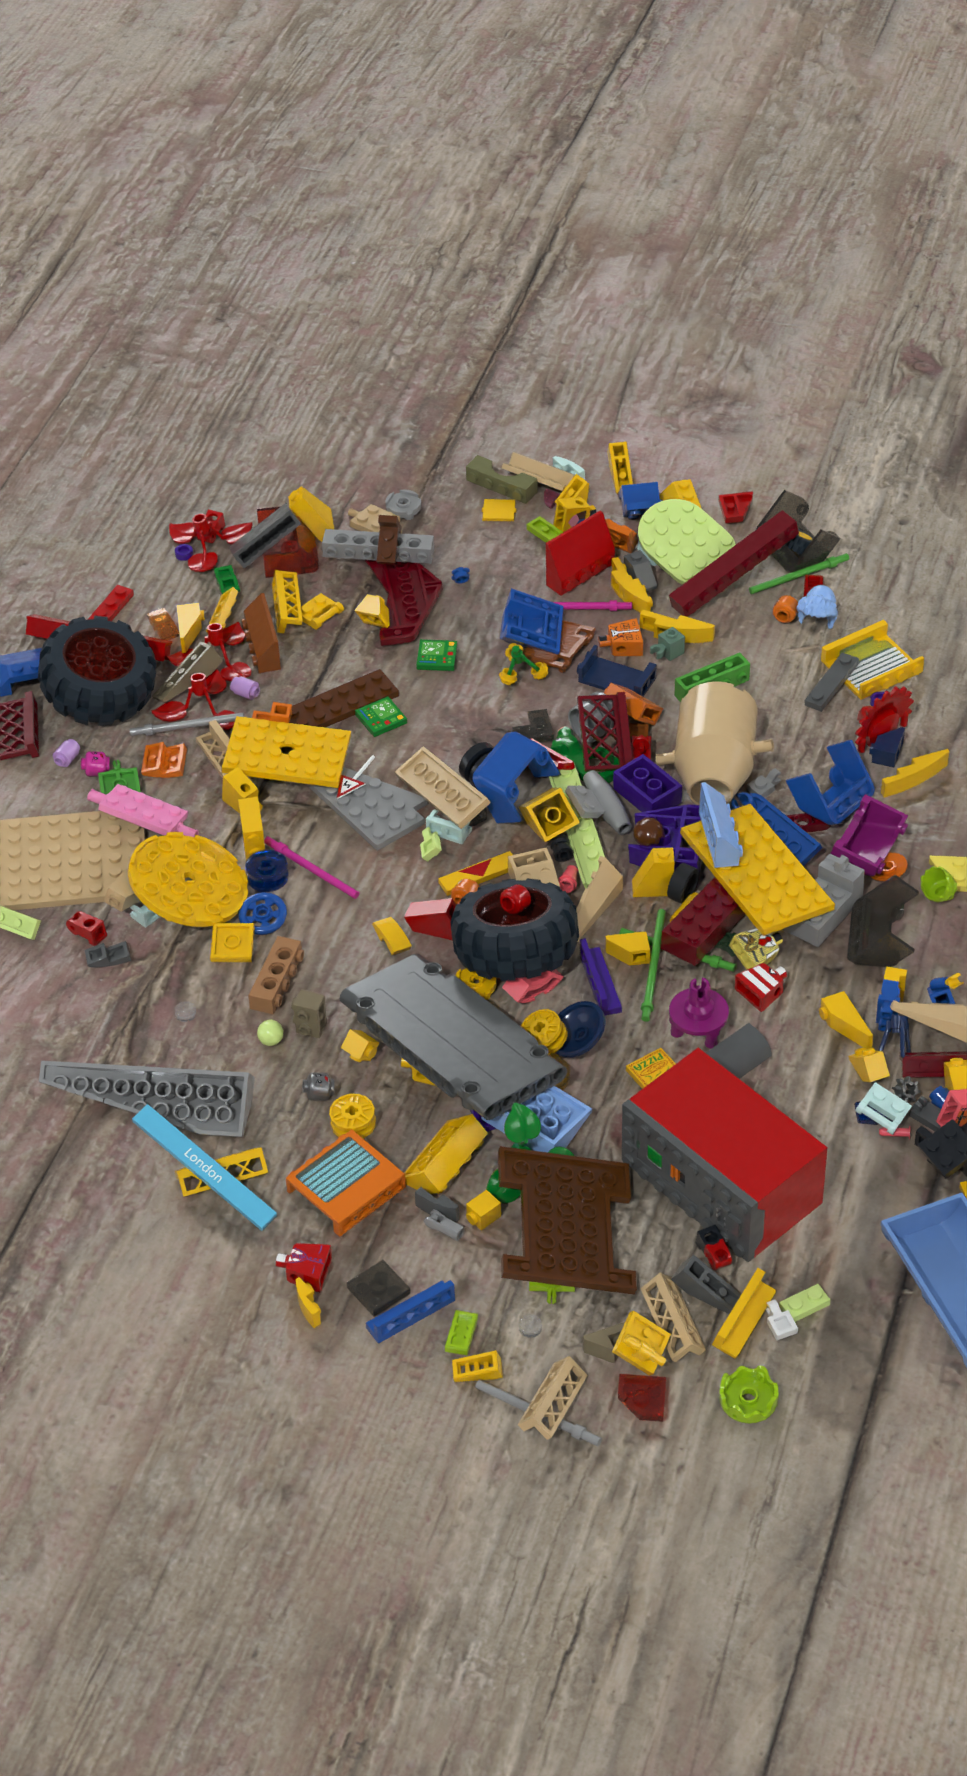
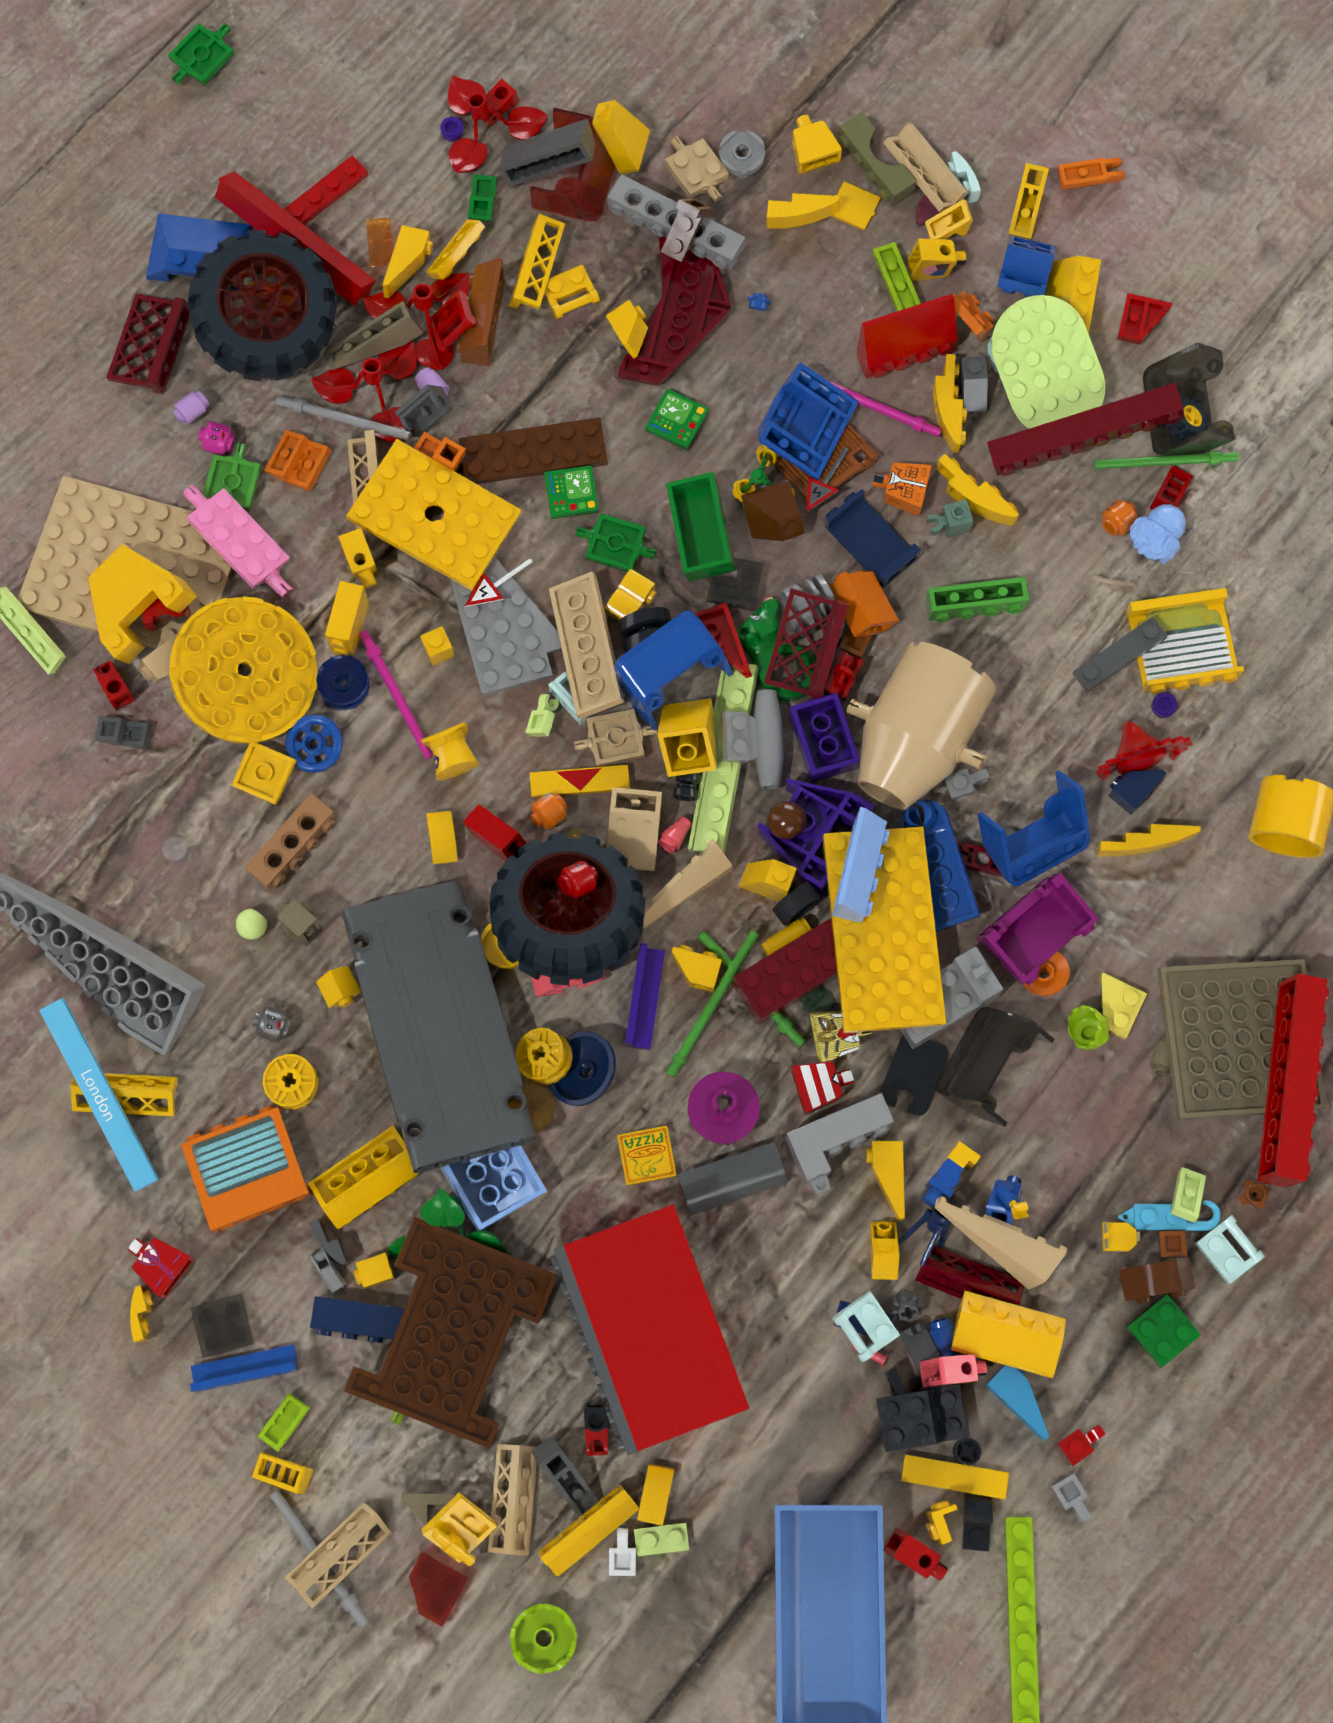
camera: 20 degrees right, 30 degrees up
none -> yellow wedge [88,544,197,664]
none -> red leg [142,599,191,631]
none -> dark blue brick [310,1296,404,1343]
none -> dark grey hinge [395,385,453,436]
none -> yellow brick [420,626,454,666]
none -> yellow hat [421,722,480,781]
none -> red plate [430,290,477,354]
none -> tan plate [573,709,657,767]
none -> green plate [575,513,656,572]
none -> yellow brick [605,569,657,621]
none -> yellow slope [637,1463,674,1526]
none -> green piece [666,472,736,582]
none -> reddish brown slope [741,480,805,541]
none -> yellow slope [767,193,839,229]
none -> light grey hinge [784,1093,894,1195]
none -> yellow torso [792,115,842,175]
none -> piece [806,447,848,513]
none -> black piece [880,1035,948,1116]
none -> orange hinge [1057,157,1125,190]

